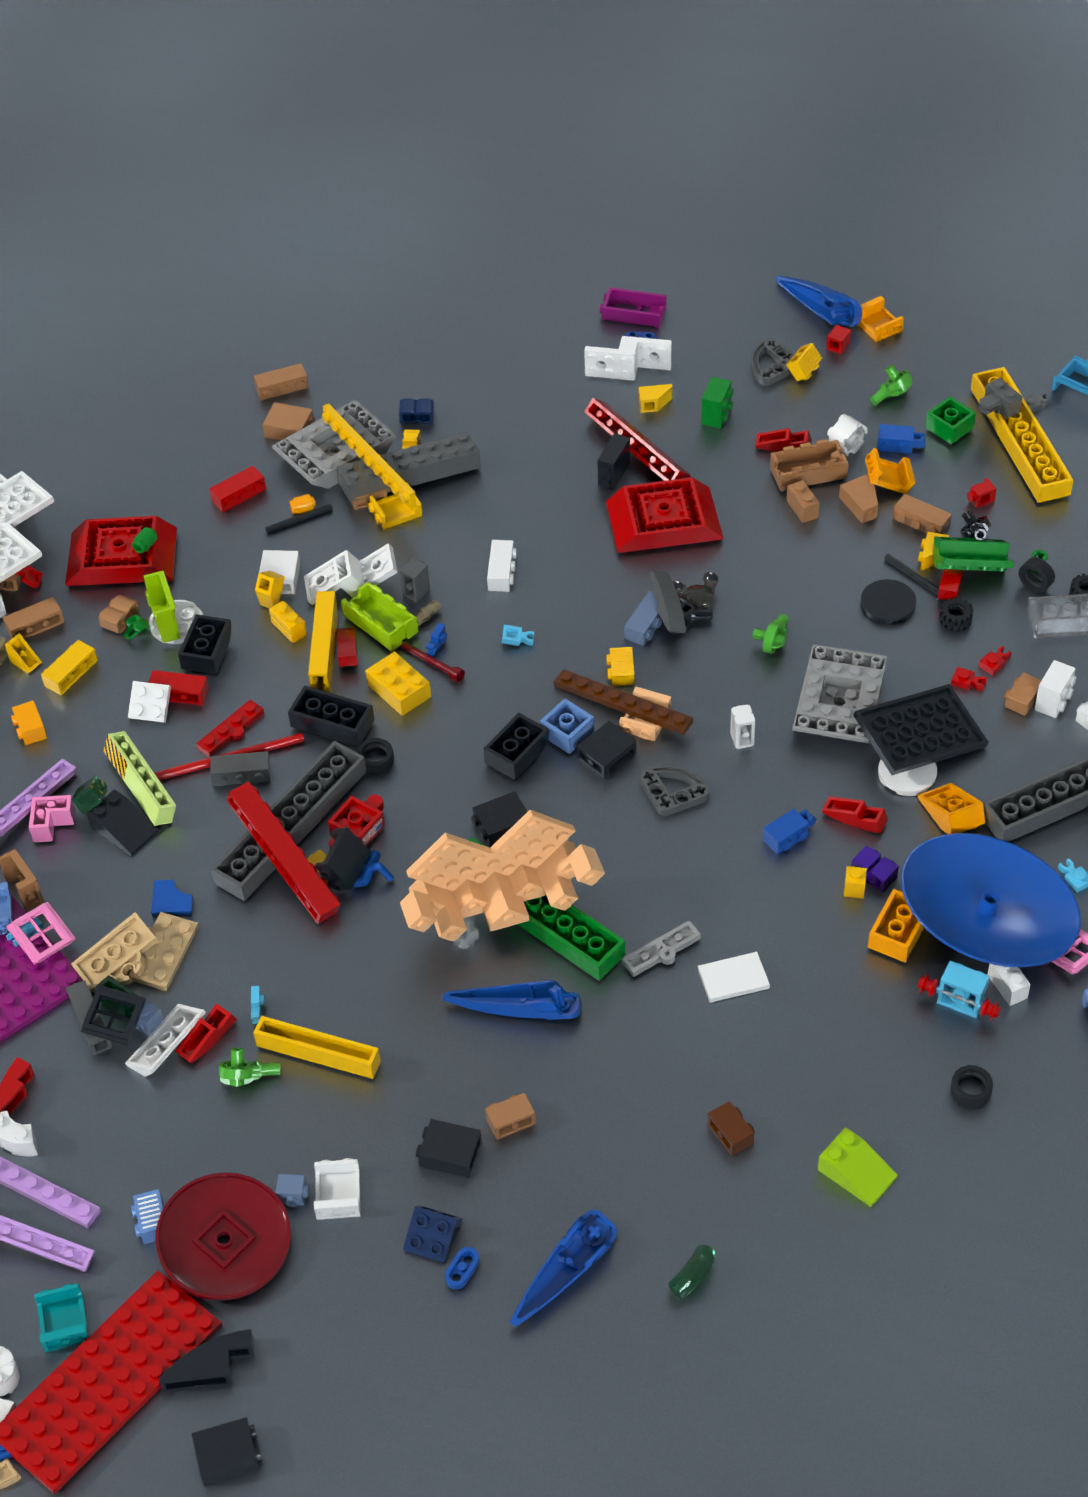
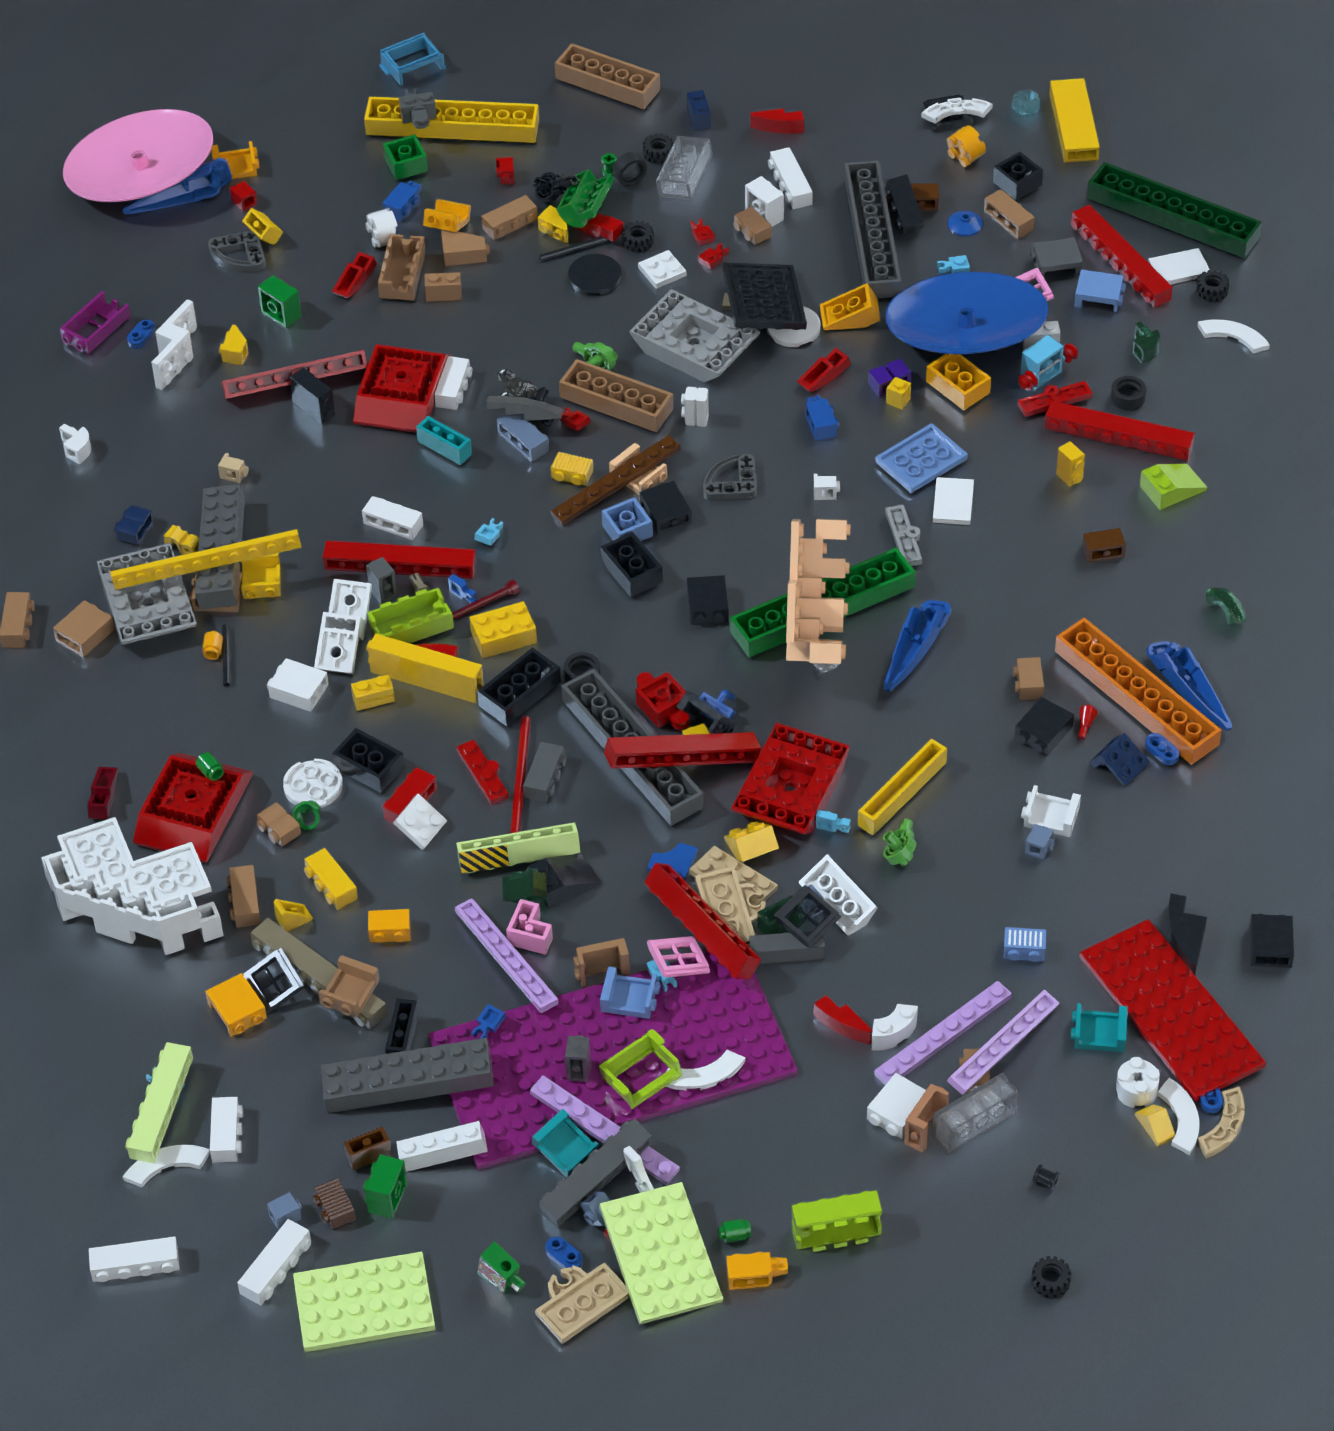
camera: 70 degrees left, 0 degrees up
lime piece [144,571,181,643] -> none
dark red dish [155,1173,291,1300] -> none
red slope [175,1003,237,1064] -> none
red brick [209,466,266,512] -> none
yellow slope [255,570,285,608] -> none
bright green pin [869,364,913,406] -> none
none -> white brick [59,424,91,464]
none -> bright pink dish [63,109,213,202]
none -> dark red slope [87,767,118,819]
none -> tan brick [218,453,249,483]
none -> red brick [322,541,476,579]
none -> teal brick [416,416,472,465]
none -> white brick [434,356,472,410]
none -> medium nougat brick [559,359,674,433]
none -> red plate [559,407,590,431]
none -> white plate [638,250,687,289]
none -> red brick [644,863,762,980]
none -> yellow slope [724,821,779,862]
none -> red slope [731,722,850,835]
none -> white brick [813,474,840,500]
none -> medium blue plate [875,423,968,493]
none -> red hinge [1018,381,1093,417]
none -> red brick [1045,400,1195,461]
none -> orange brick [1055,617,1222,765]
none -> yellow brick [1056,441,1085,486]
none -> red cone [1078,705,1098,740]
none -> clear green brick [1132,321,1160,364]

